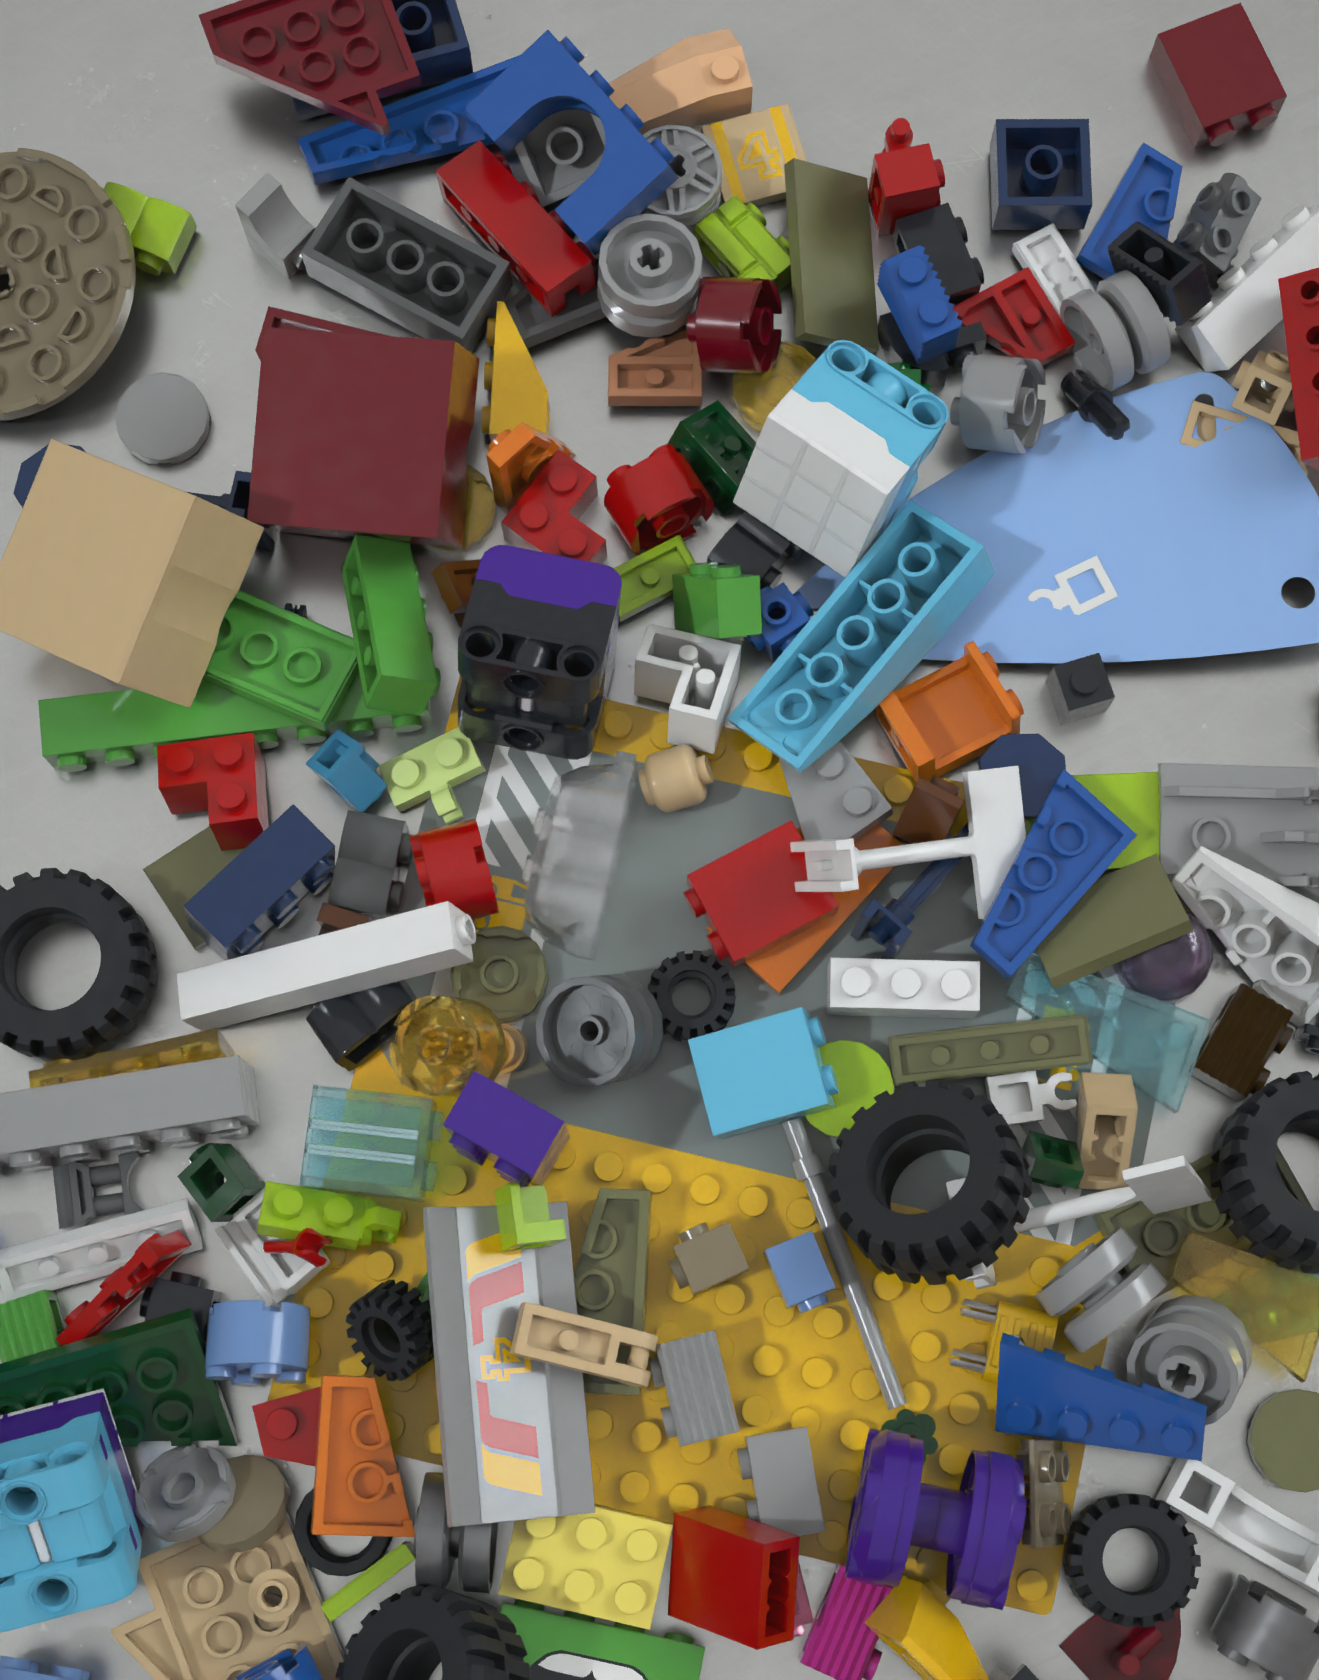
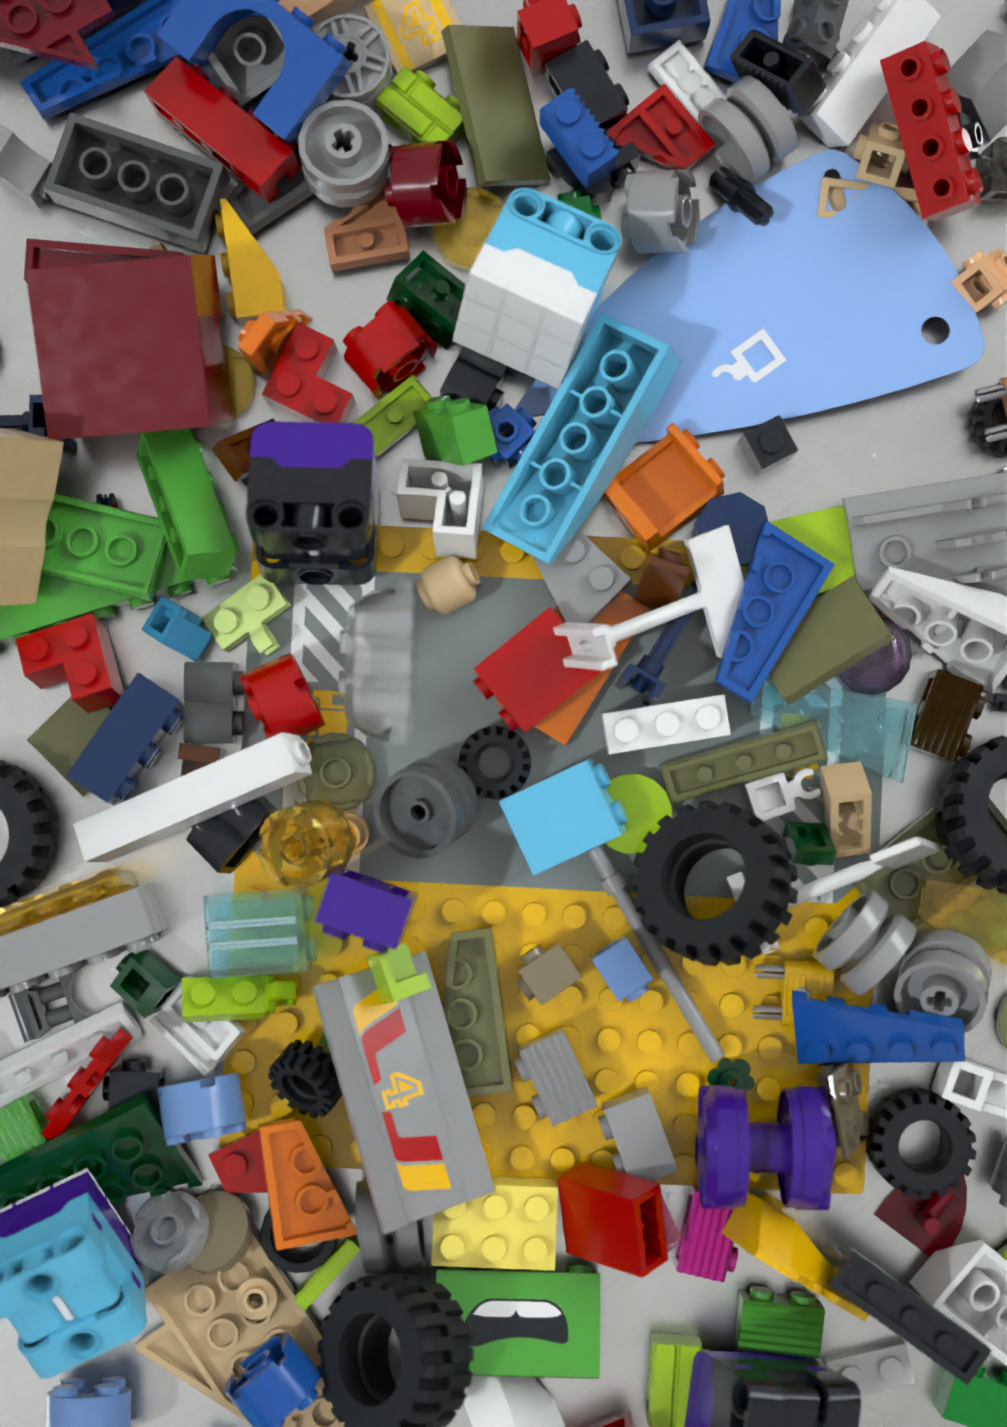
camera: 10 degrees left, 10 degrees up
red hand [263,1228,333,1267] -> none
tan plate [510,1302,658,1388] -> none

